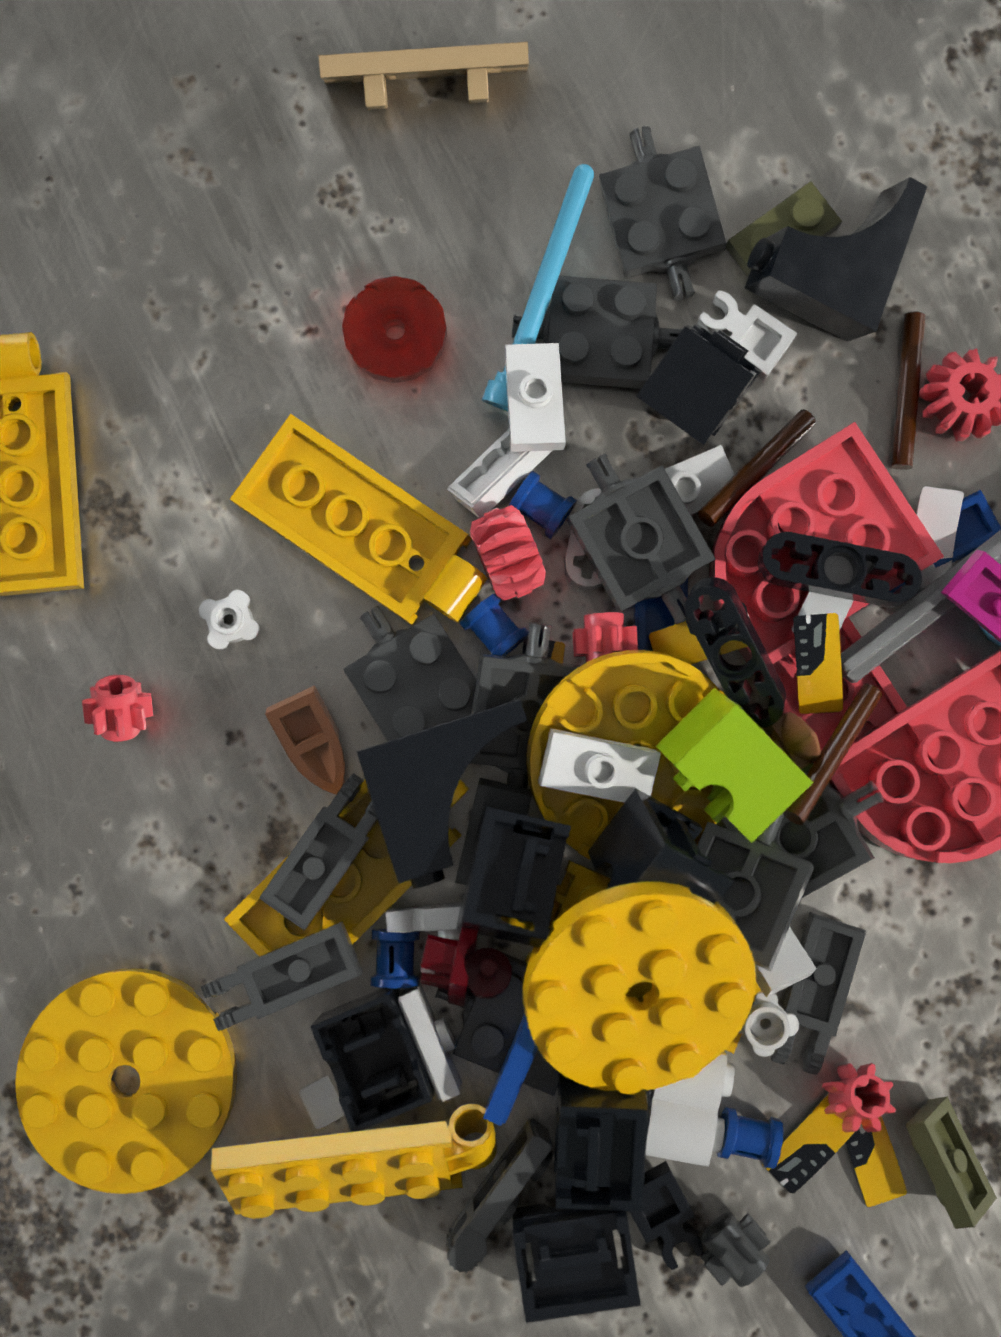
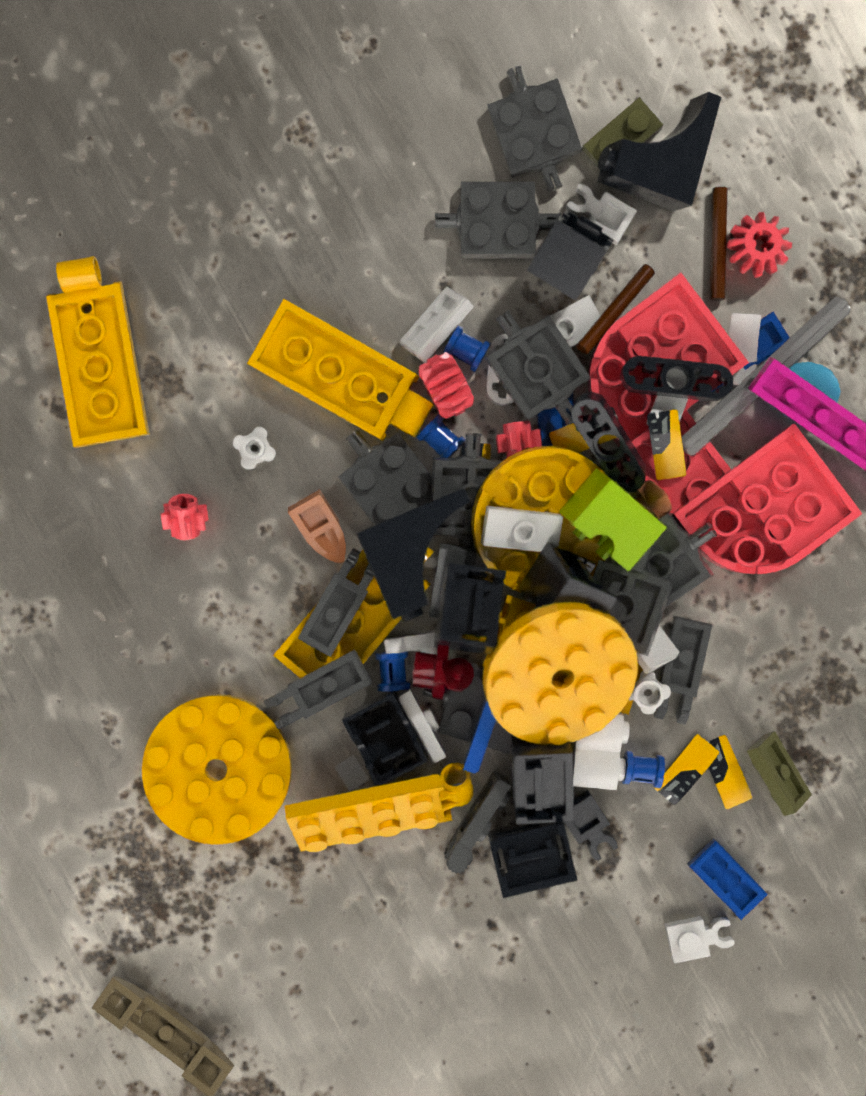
camera: 10 degrees left, 5 degrees up
tan hinge [318,42,529,110] -> none
clear red plate [342,276,447,383] -> none
medium azure piece [482,164,594,412] -> none
white plate [505,343,566,452] -> none
dark grey gear [700,1212,770,1287] -> none
reddish brown bar [783,684,882,825] -> none
coral gear [822,1063,896,1132] -> none

